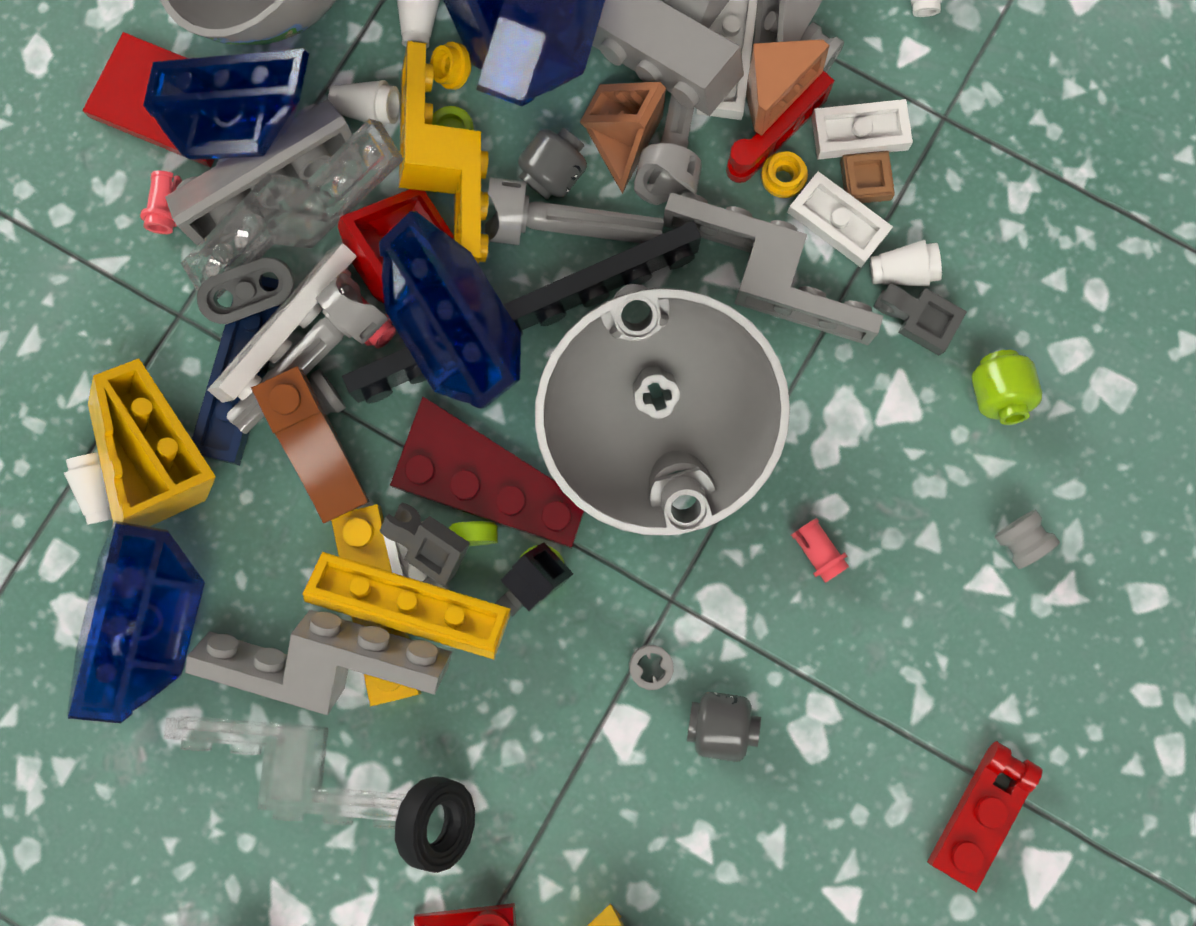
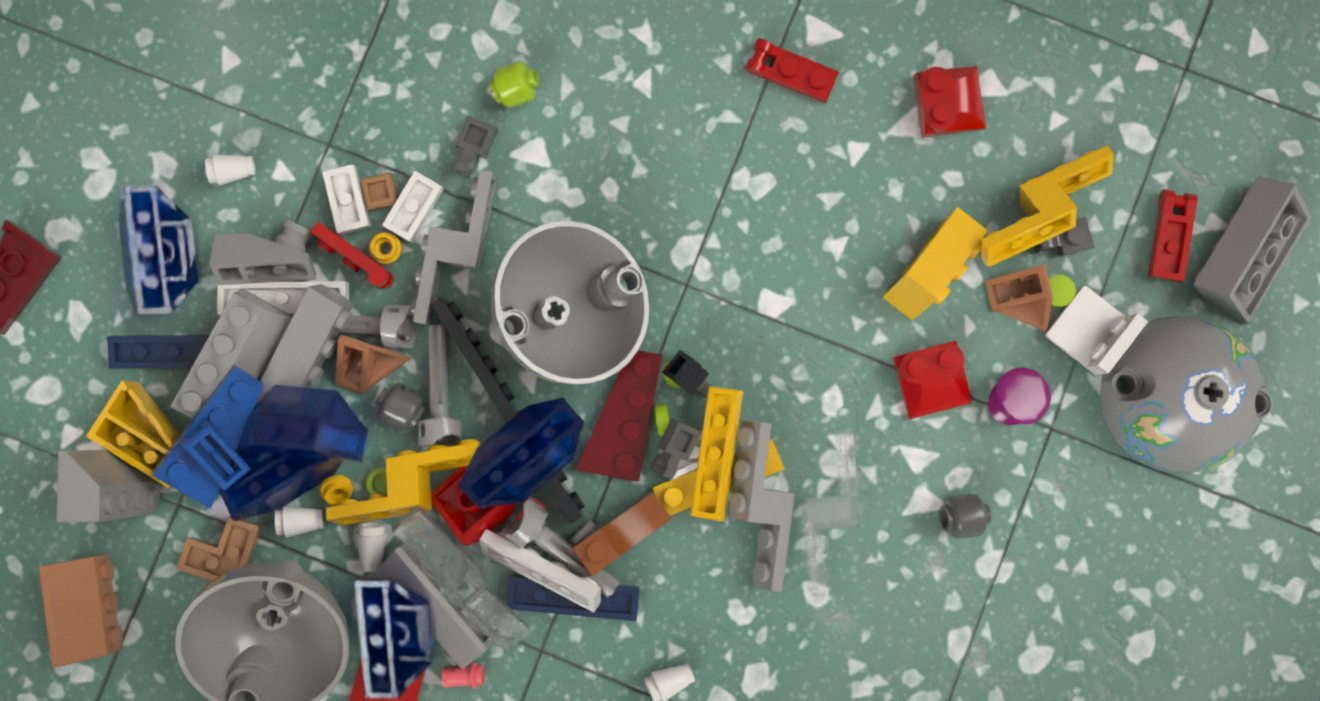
camera: 95 degrees left, 5 degrees up
clear blue wedge [67,521,205,724] -> none
yellow wedge [88,359,216,542] -> none
dark grey plate [197,257,295,324] -> none
black tyre [395,776,475,873] -> none
light grey bush [629,645,674,690] -> none
dark grey head [687,692,761,762] -> none
nougat slope [746,39,830,136] -> none
coral pin [791,518,849,583] -> none
white cone [870,240,942,287] -> none
light grey wheel [995,509,1060,569] -> none

